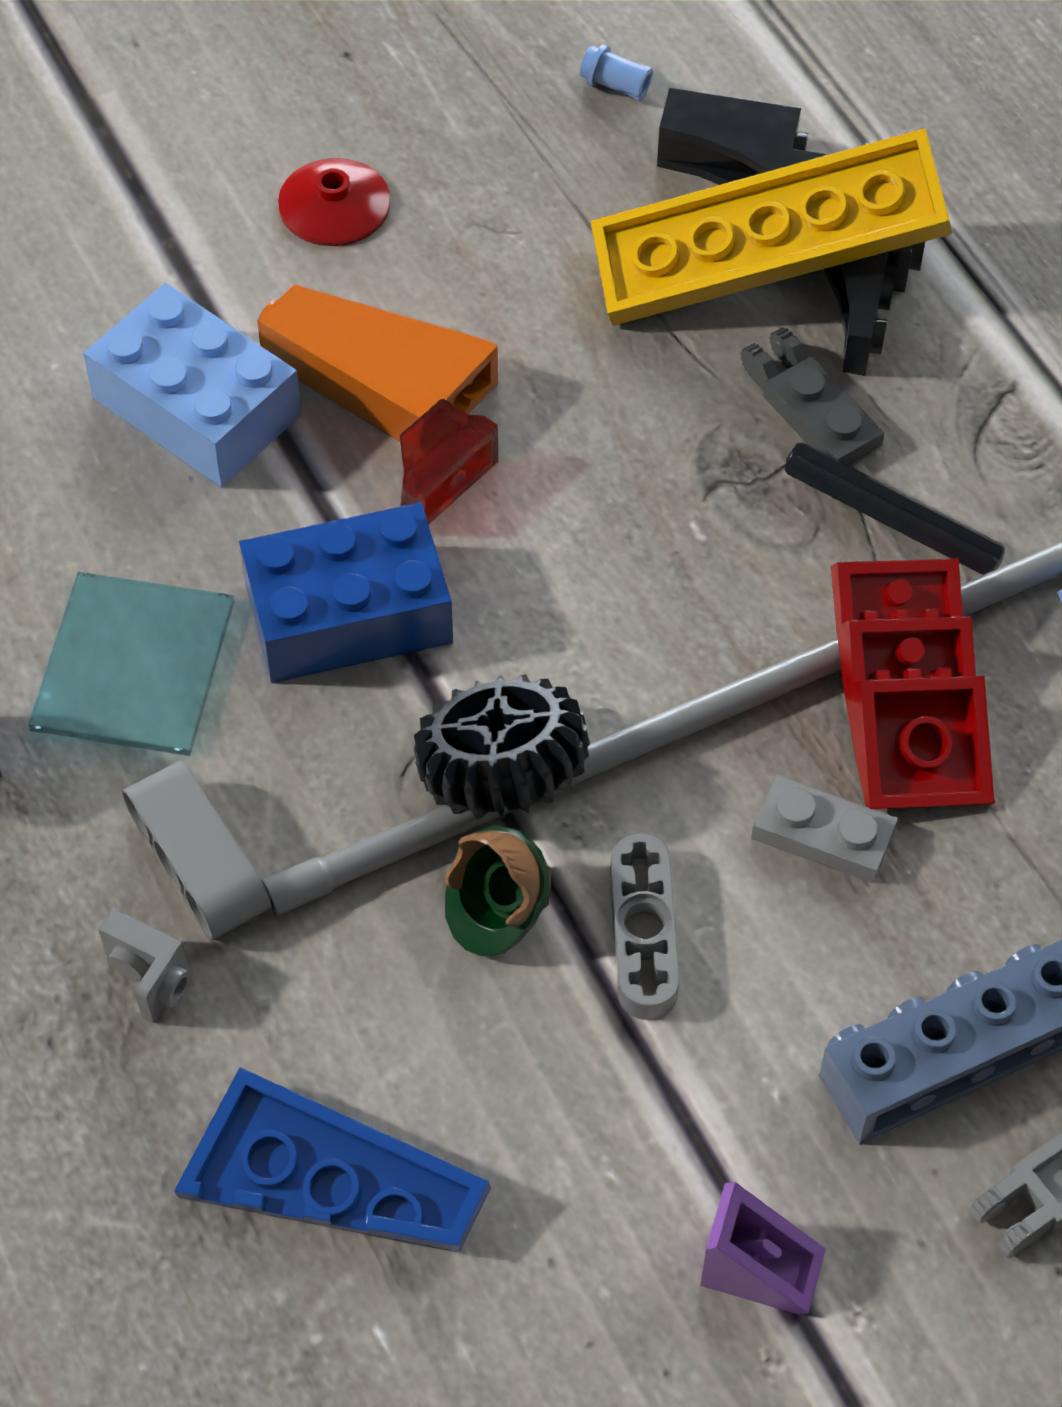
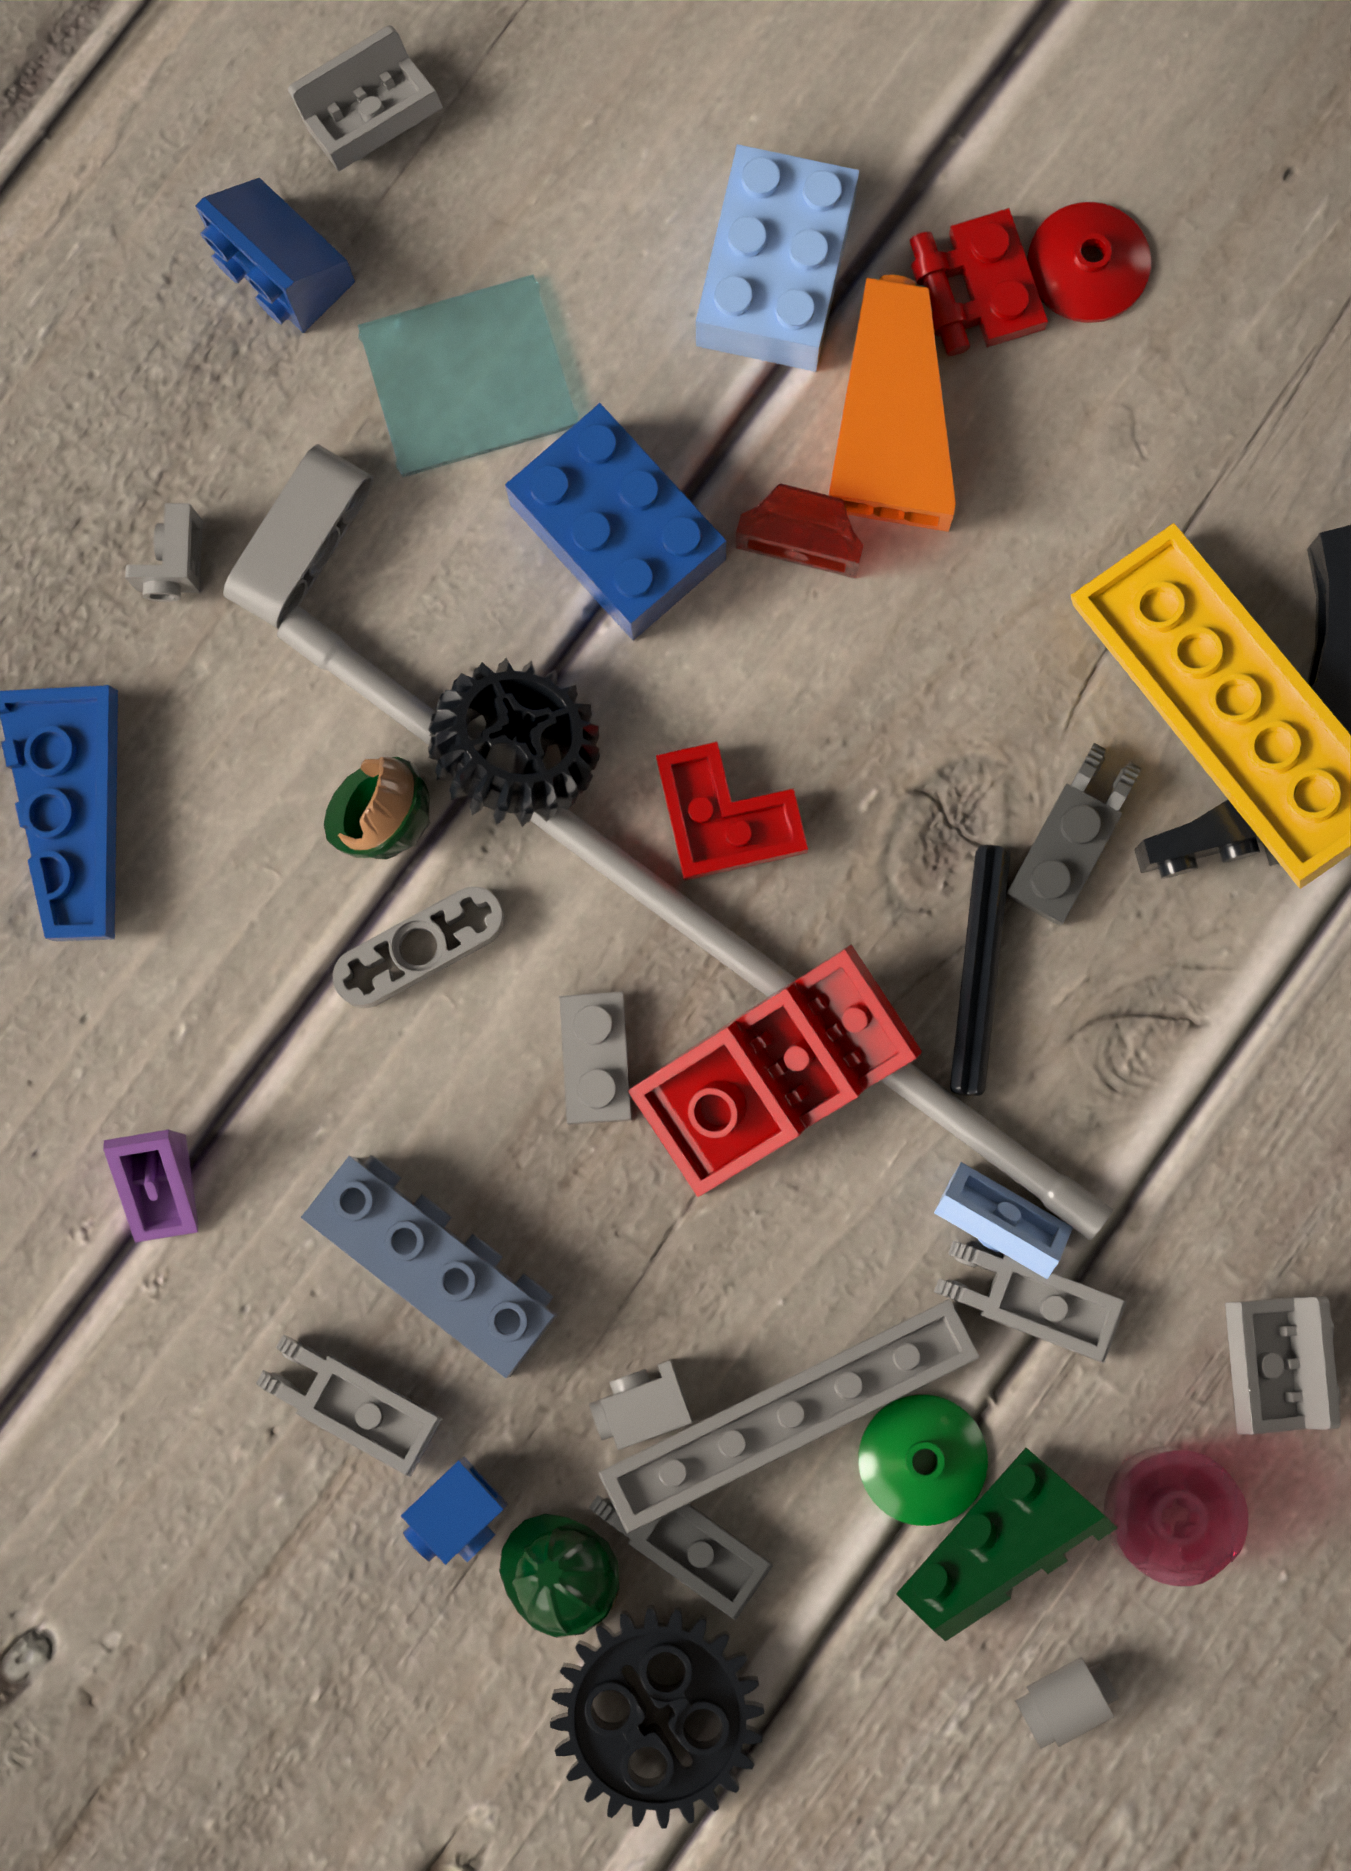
camera: 70 degrees right, 25 degrees up
none -> red plate [656,741,808,881]
none -> red plate [909,208,1048,356]

